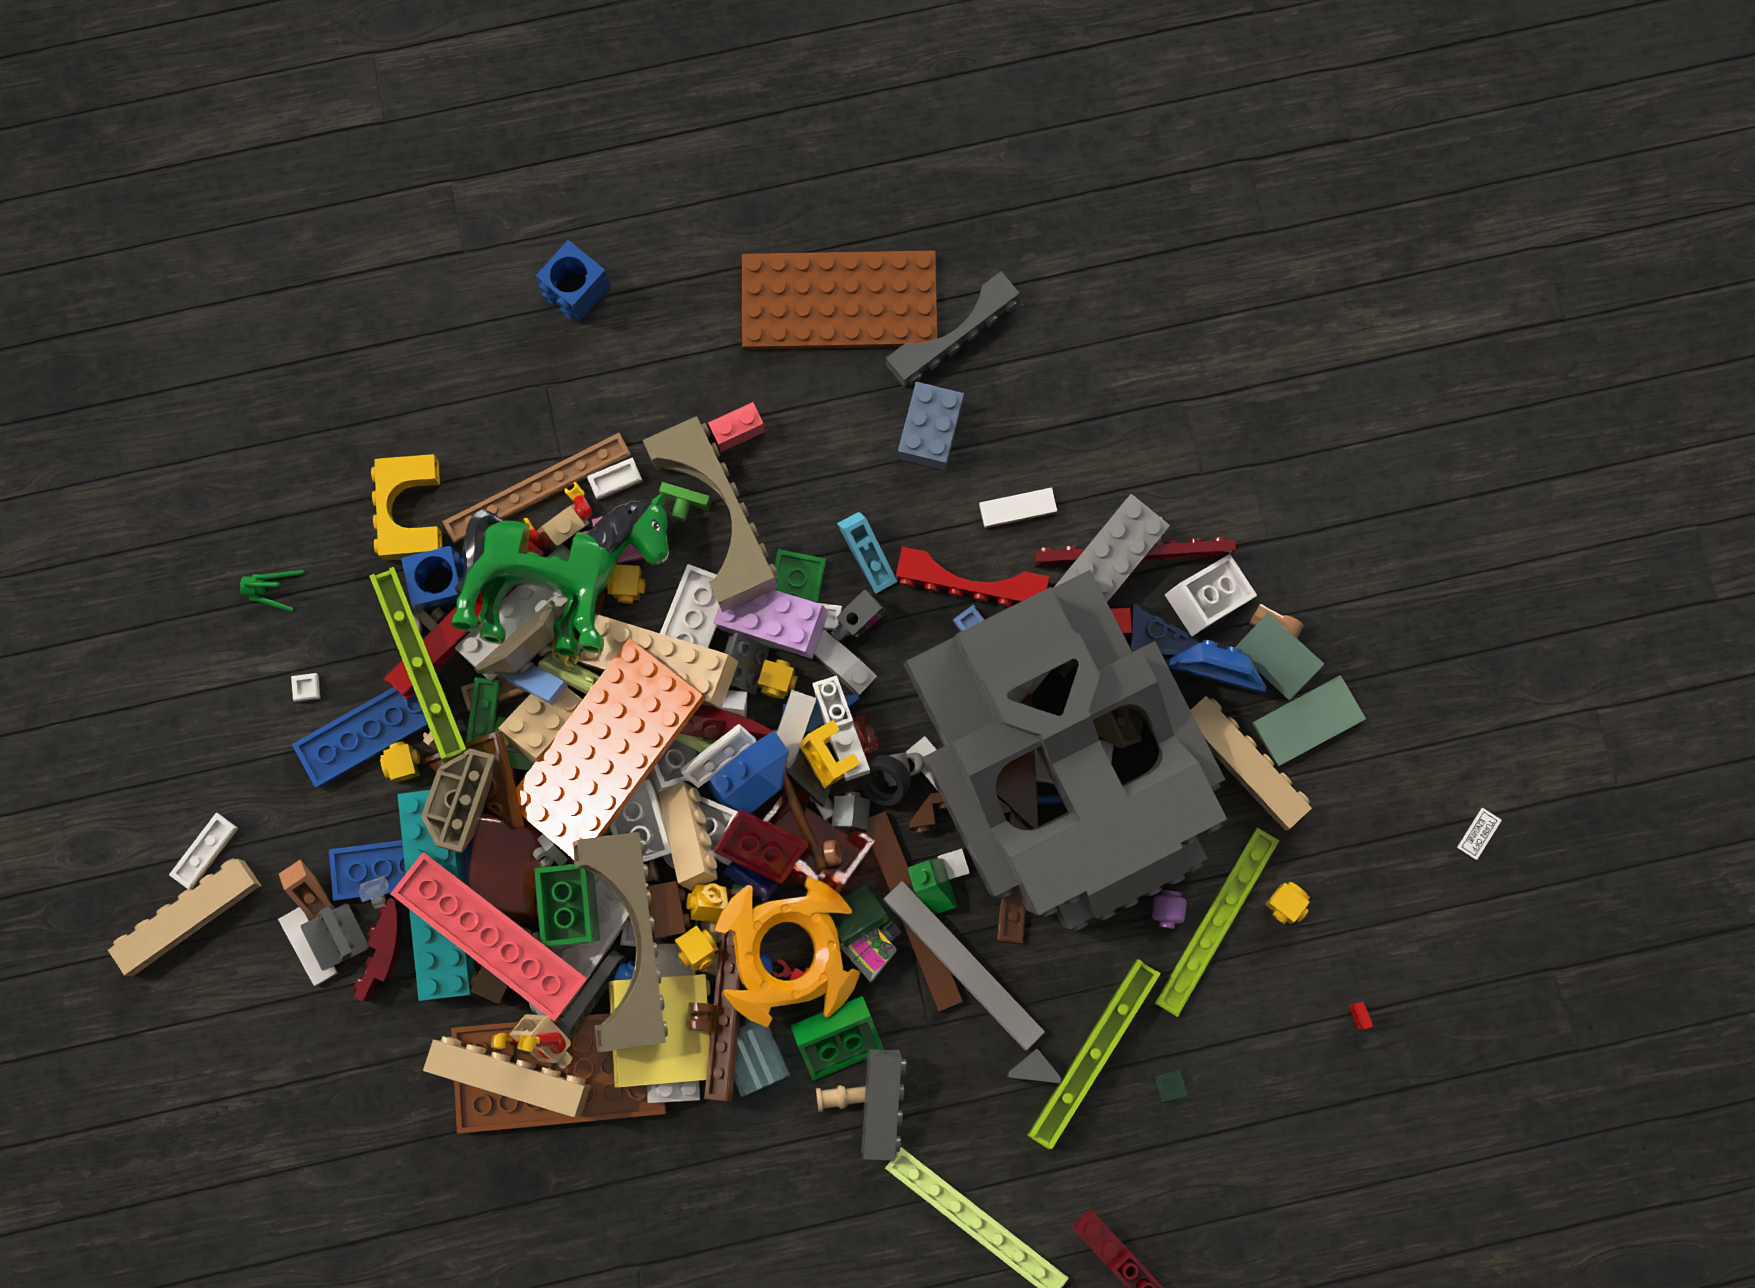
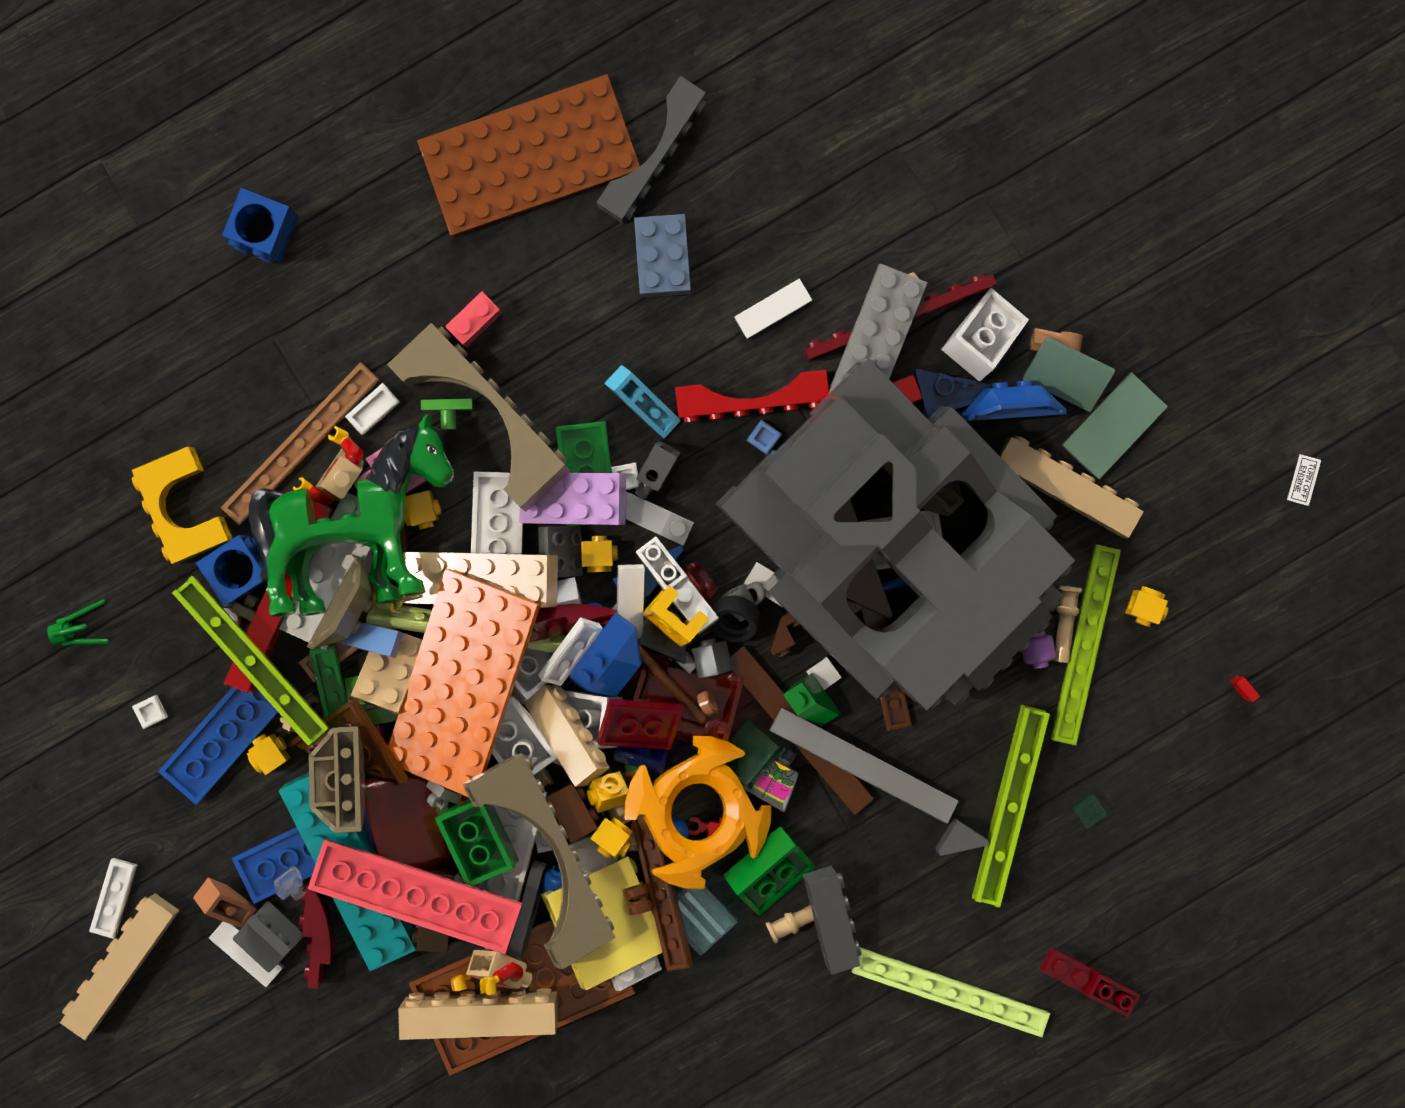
camera: 15 degrees left, 10 degrees up
none -> tan pin [1053,586,1082,663]

